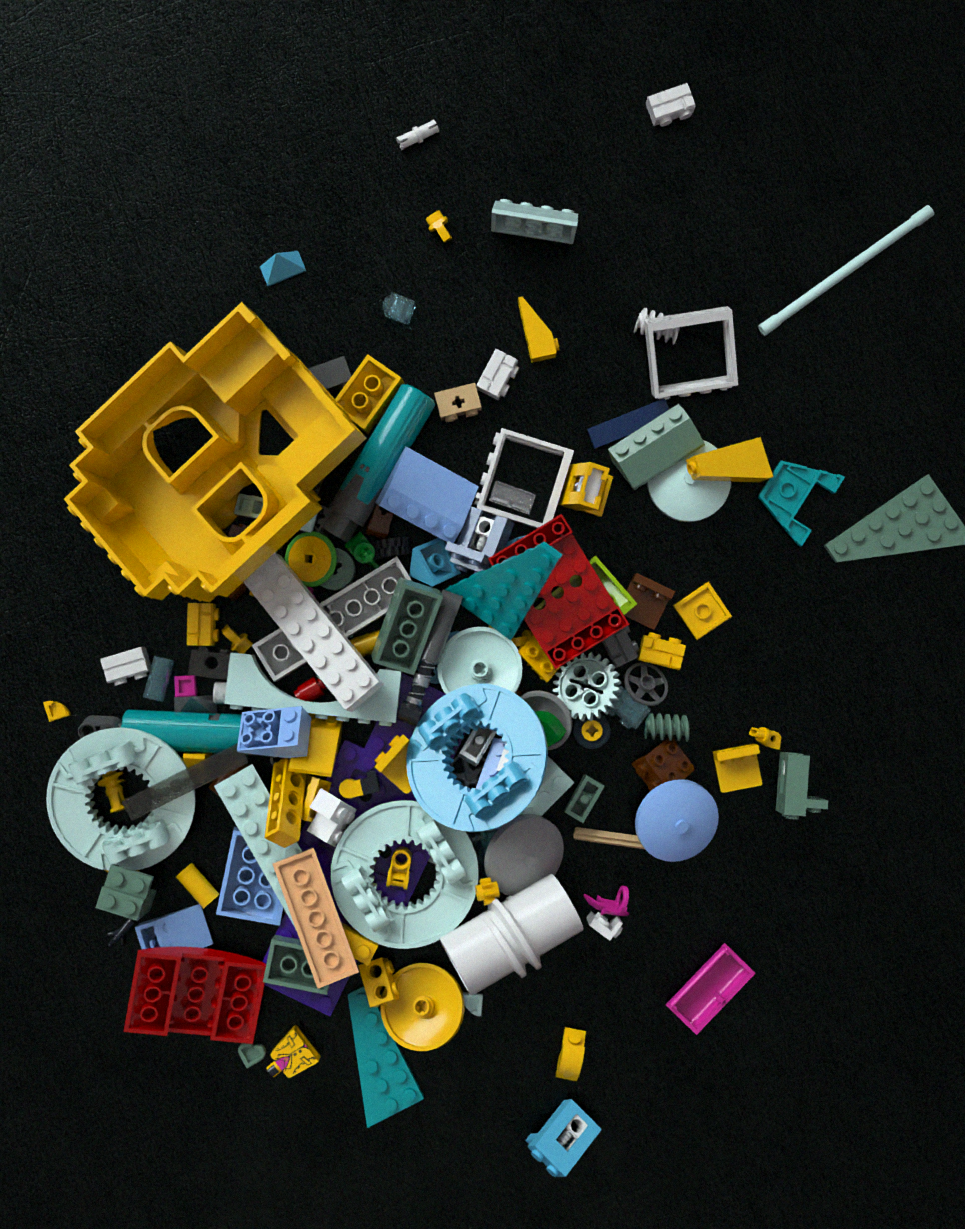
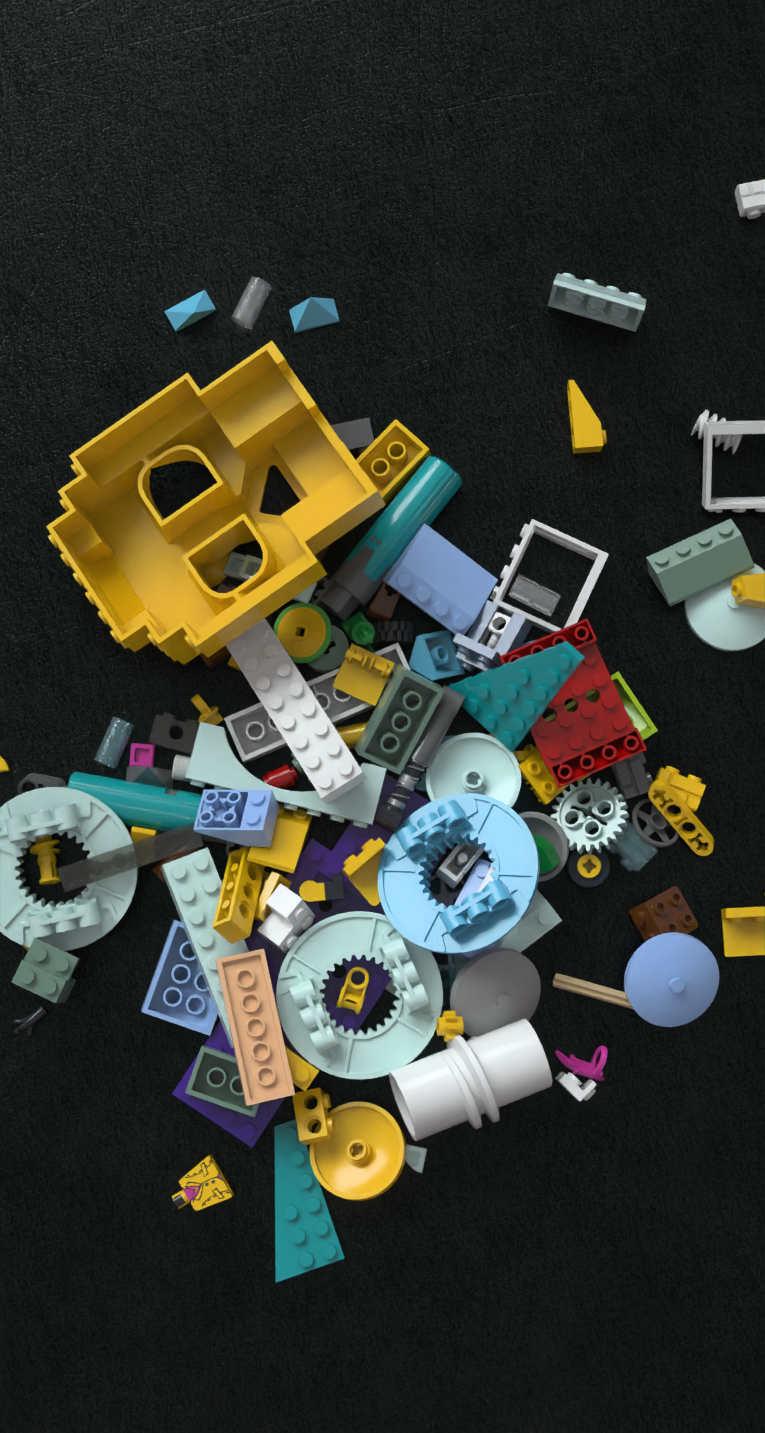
camera: 10 degrees right, 5 degrees down
white brick [101,647,152,686] -> none
red slope [124,946,266,1044] -> none
light blue slope [135,904,214,949] -> none
yellow pin [176,863,220,909] -> none
yellow brick [187,603,220,646] -> none
sand green tile [238,1043,266,1068] -> none
clear light blue brick [382,292,416,325] -> none
white pin [396,119,439,150] -> none
yellow piece [426,210,452,243] -> none
tan brick [434,383,481,422] -> none
white brick [476,349,520,400] -> none
medium azure brick [525,1099,602,1177] -> none
yellow brick [556,1027,586,1081] -> none
yellow brick [558,462,613,517] -> none
sand green brick [563,774,605,823] -> none
dark blue tile [587,399,669,449] -> none
reddish brown bracket [624,573,675,629] -> none
sand green piece [644,713,690,742] -> none
dark pink container [666,943,756,1035] -> none
yellow plate [673,582,732,640] -> none
none -> medium azure slope [165,290,216,332]
none -> clear pin [231,277,272,329]
none -> yellow hinge [332,644,395,706]
none -> yellow beam [648,780,714,856]

